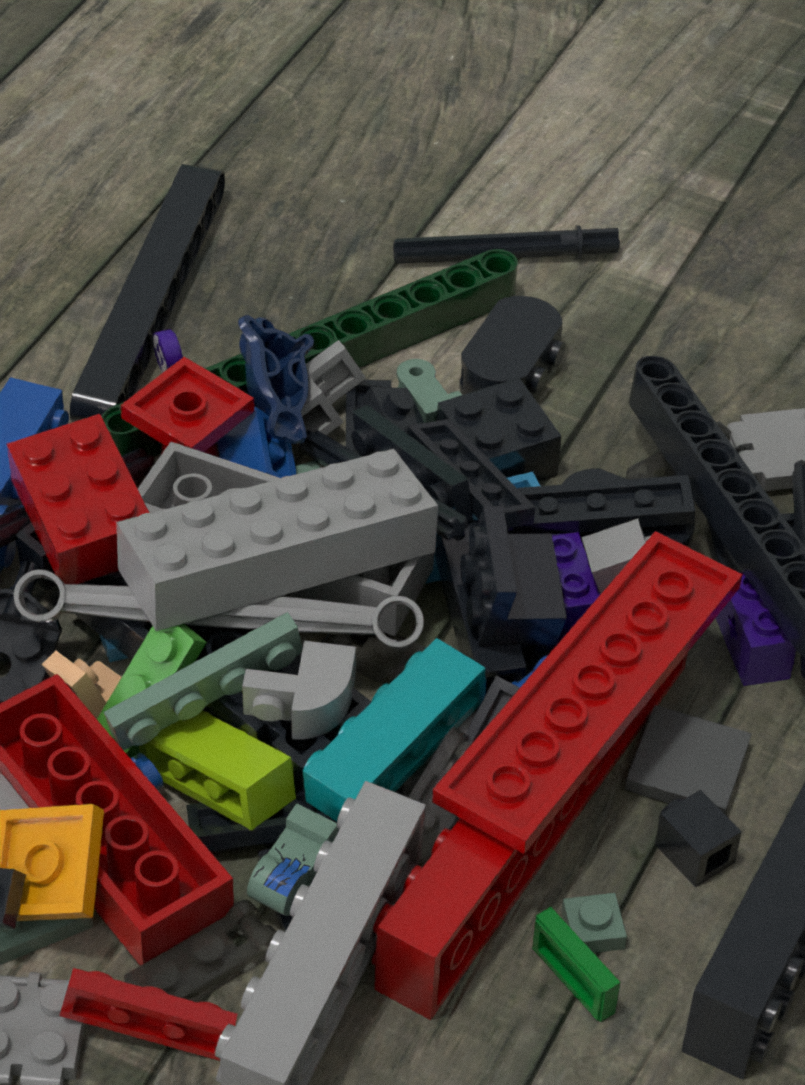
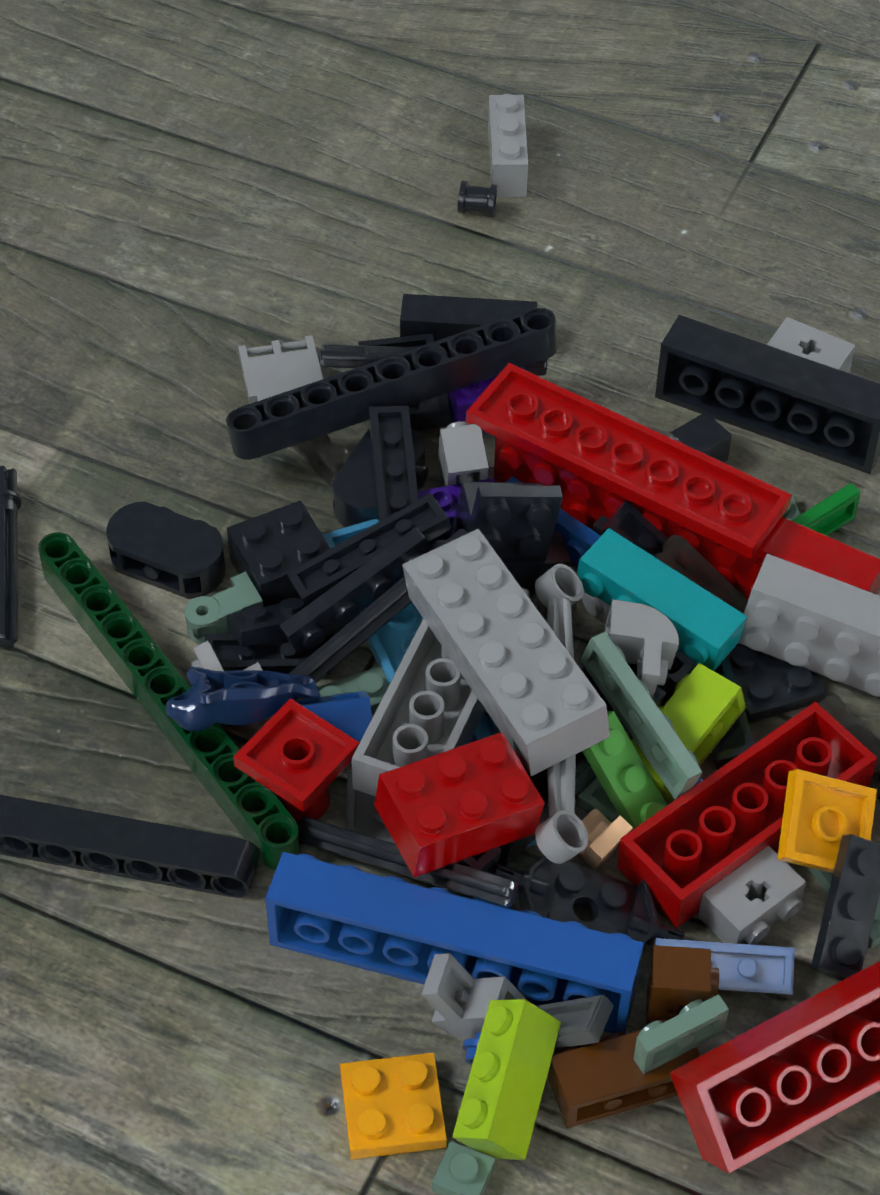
camera: 90 degrees left, 5 degrees up
dark purple tile [153,329,183,373] -> none
sand green leg [247,804,338,916] -> none

